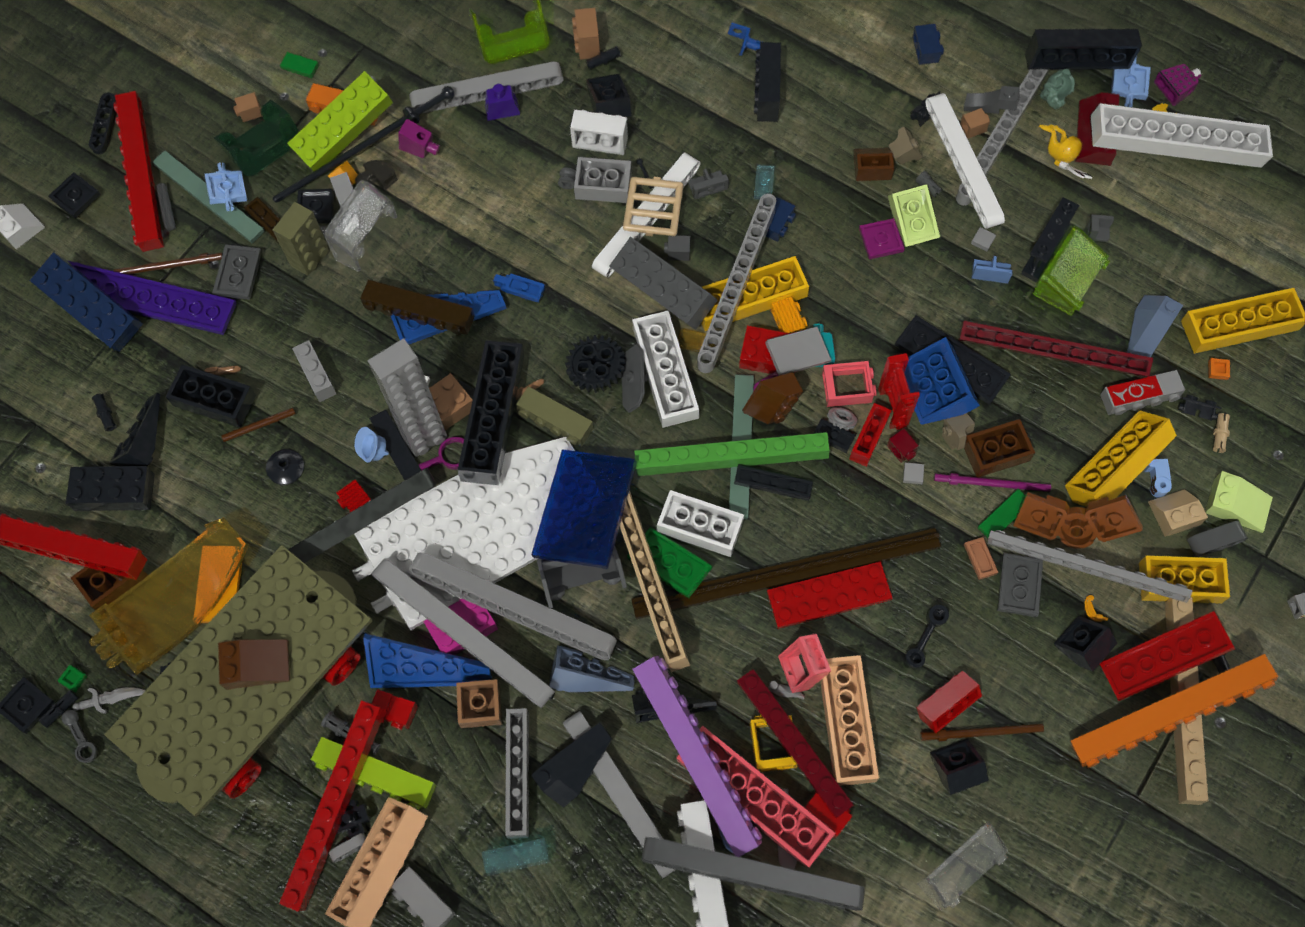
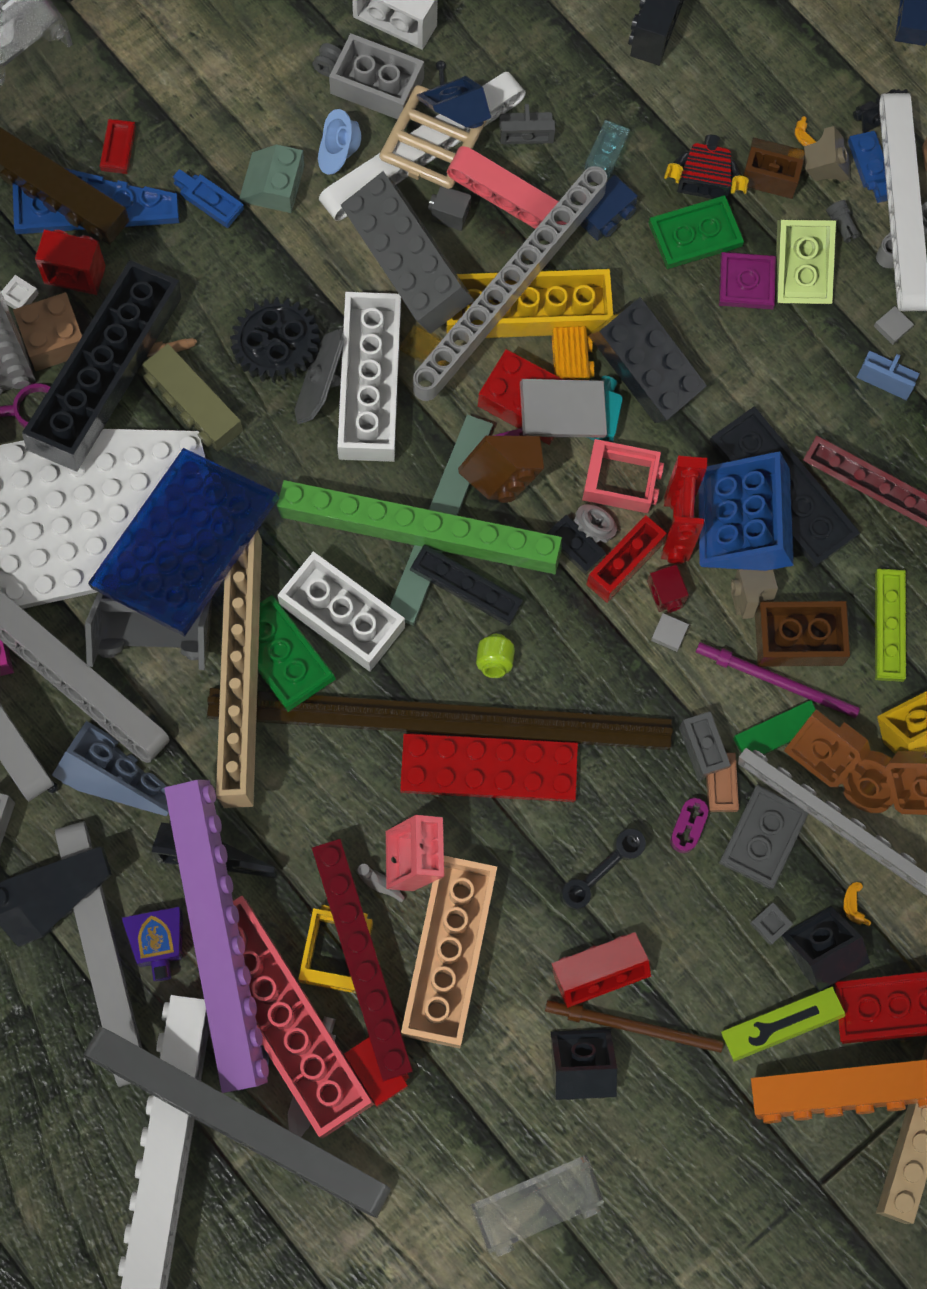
camera: 10 degrees right, 5 degrees up
none -> red brick [35,229,106,295]
none -> red tile [100,119,136,174]
none -> torso [122,907,183,981]
none -> sand green slope [239,144,304,213]
none -> light blue piece [318,109,361,175]
none -> dark blue slope [417,76,491,128]
none -> coral beam [447,146,566,229]
none -> lime head [476,634,515,678]
none -> black brick [589,297,707,423]
none -> green plate [648,195,744,269]
none -> torso [664,134,749,199]
none -> magenta beam [670,798,708,853]
none -> dark grey panel [679,711,731,781]
none -> lime tile [721,987,845,1062]
none -> dark grey plate [750,903,794,945]
none -> light orange piece [795,116,816,146]
none -> blue hinge [848,131,888,203]
none -> lime tile [875,569,906,682]

